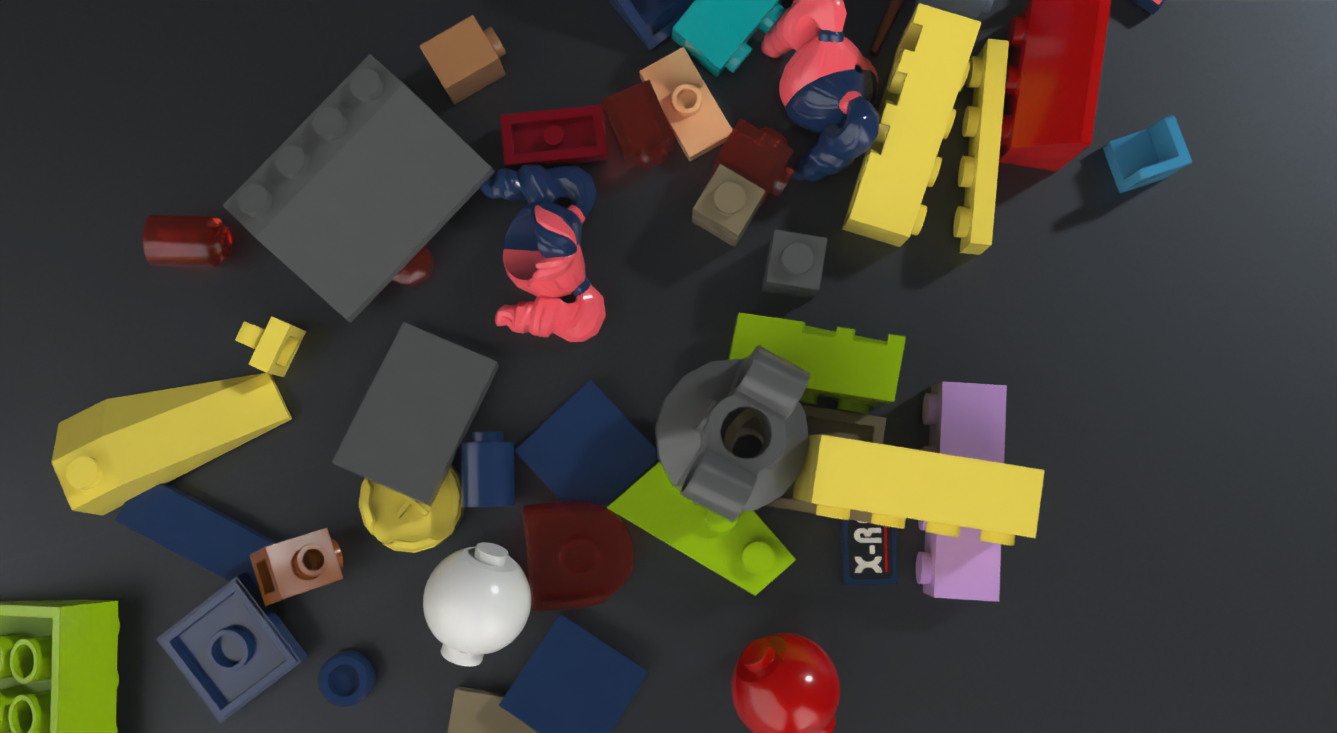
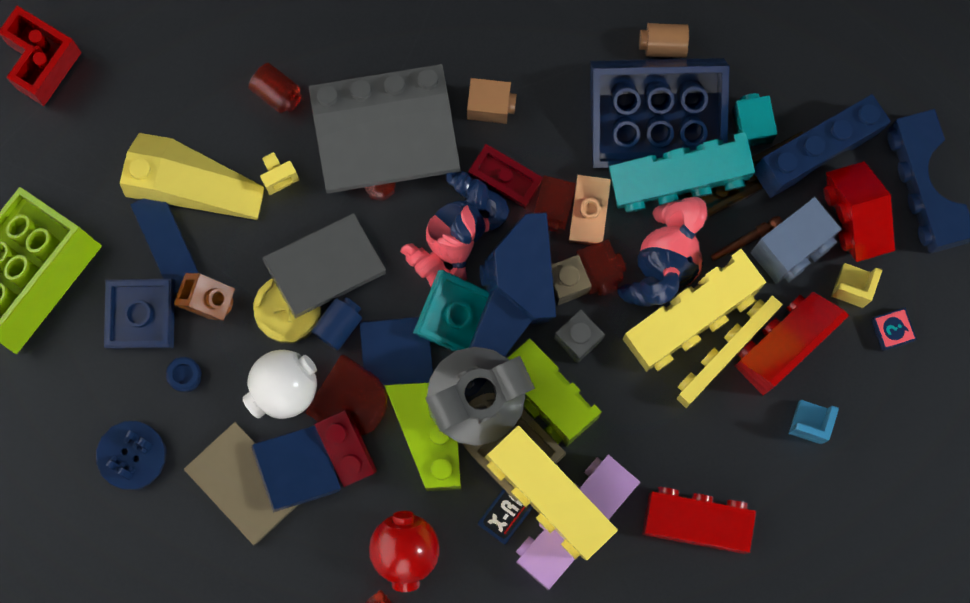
camera: 35 degrees right, 5 degrees down
none -> dark red plate [314,408,377,487]
none -> teal tile [413,270,489,352]
none -> dark blue slope [464,213,556,397]
none -> red brick [642,487,756,554]

